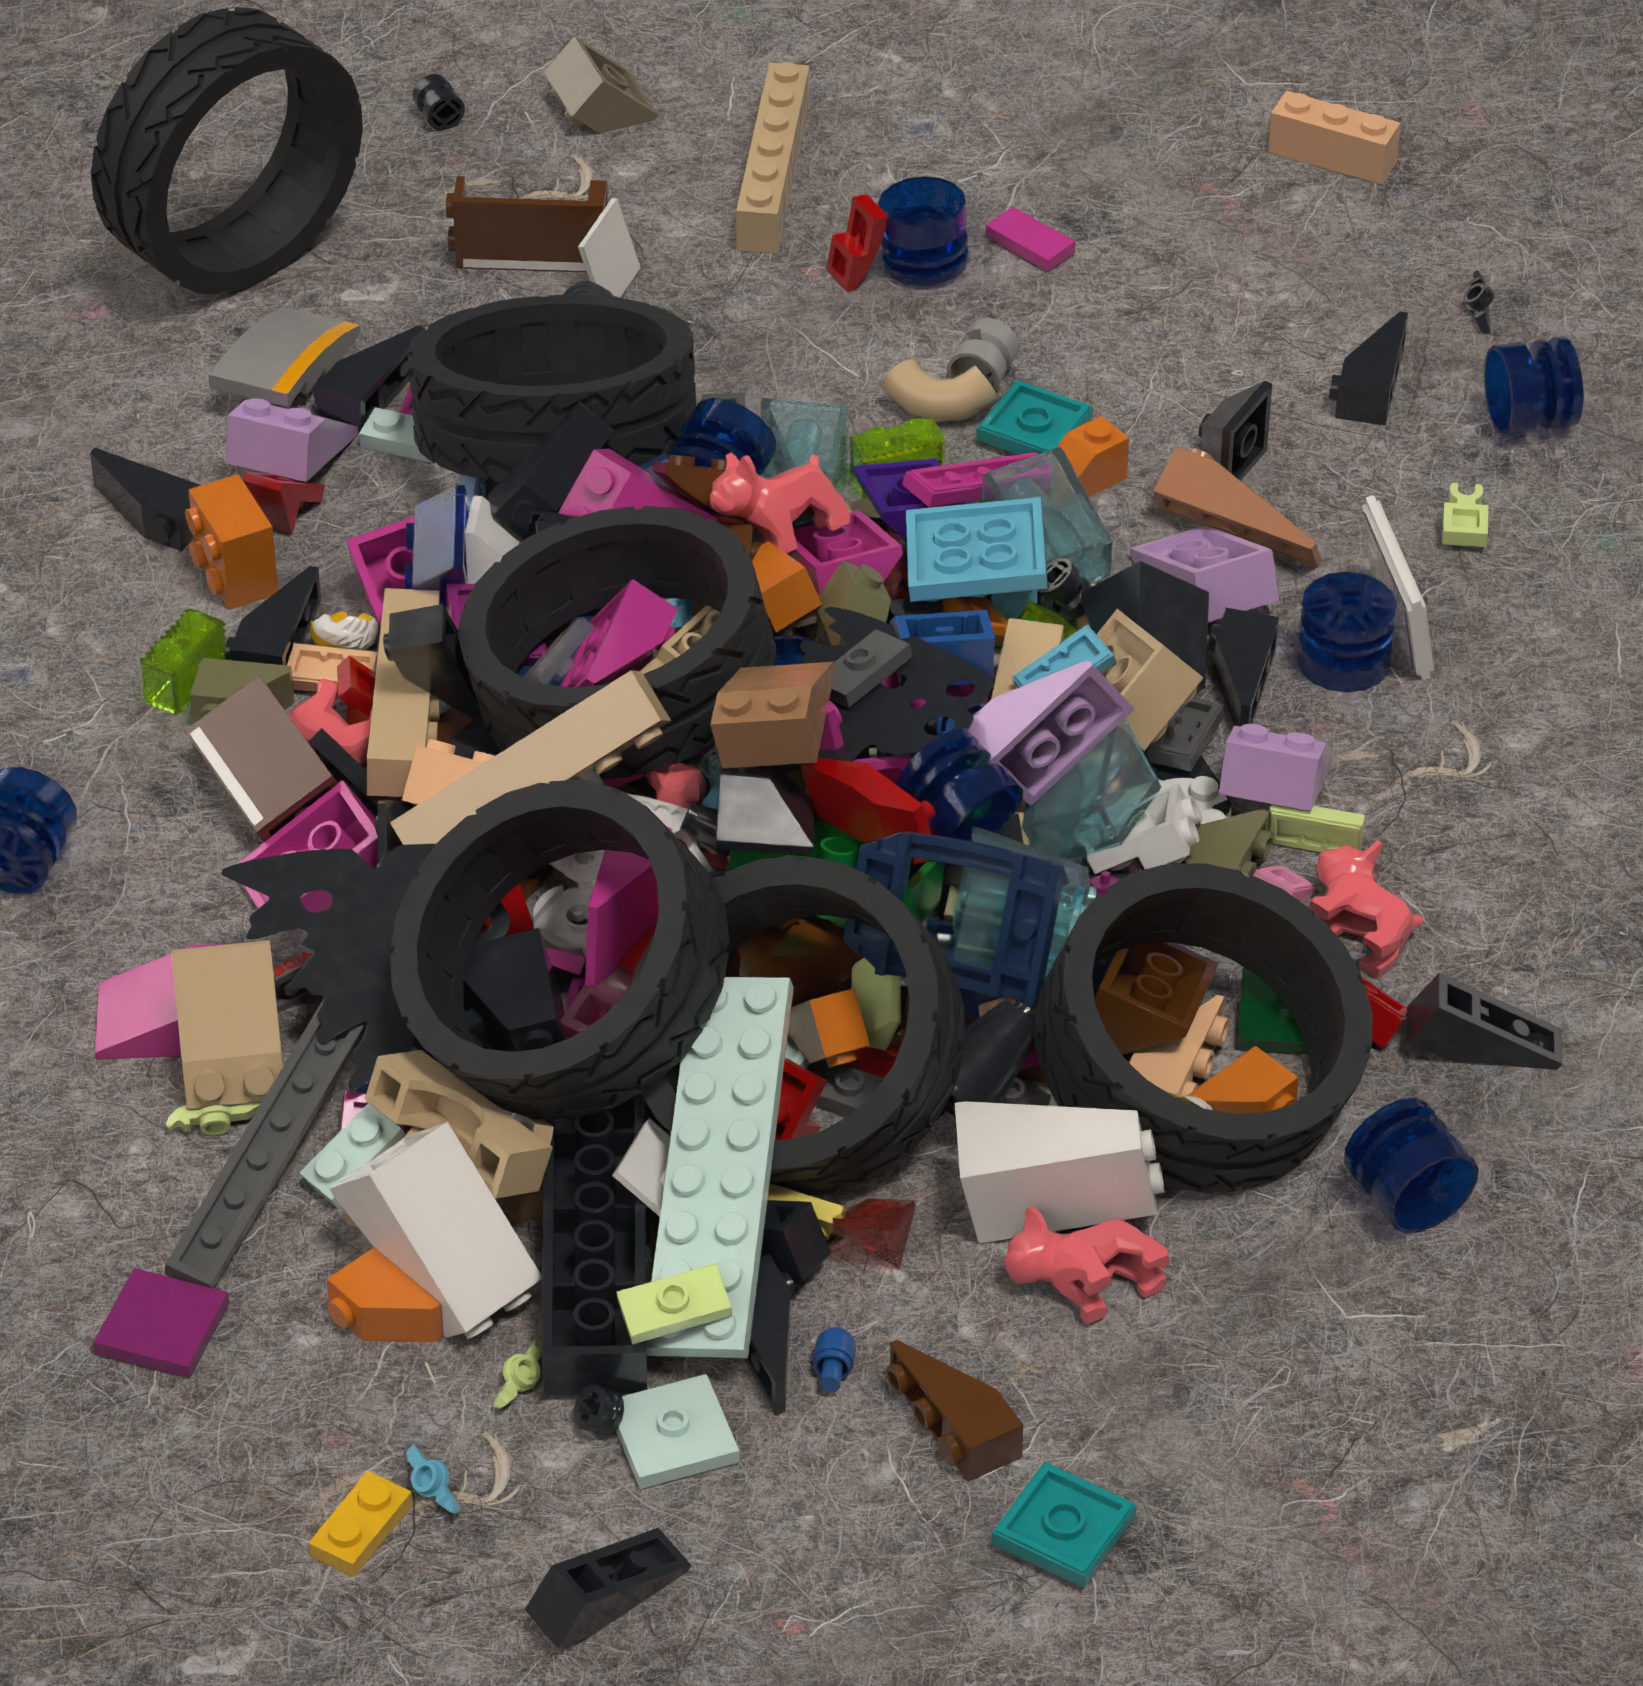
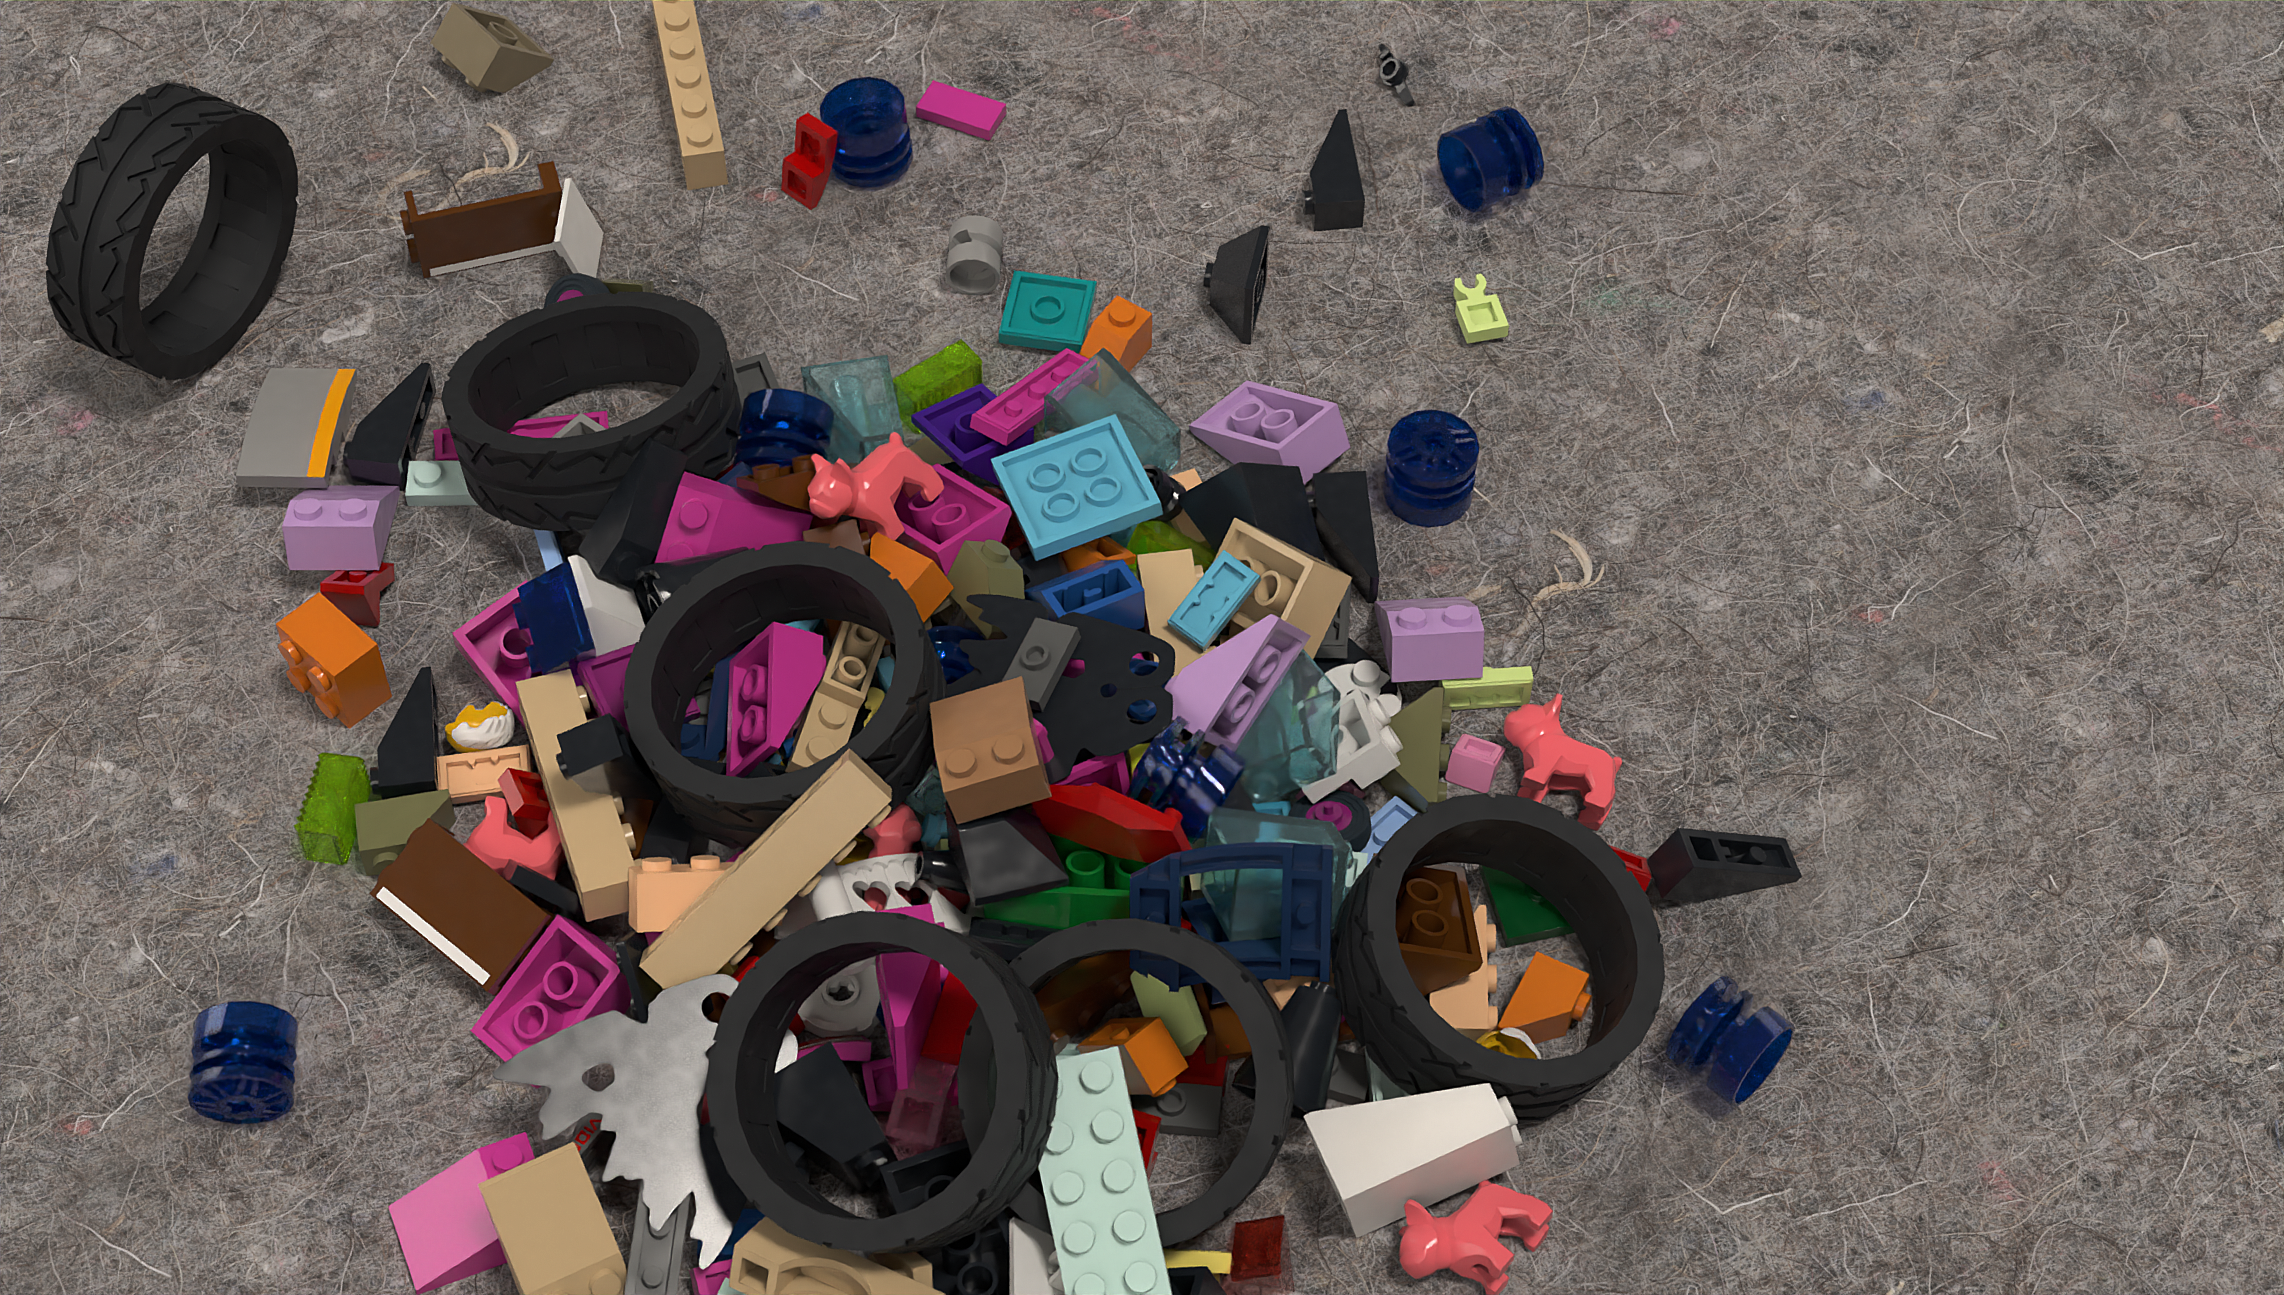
camera: 20 degrees left, 10 degrees up
black slope [90,448,201,551] -> none
black wheel [412,74,465,130] -> none
clear plate [523,617,595,685] -> none
tan cylinder [881,359,1000,422] -> none
nougat slope [1153,447,1322,568] -> none
white piece [1362,495,1434,681] -> none

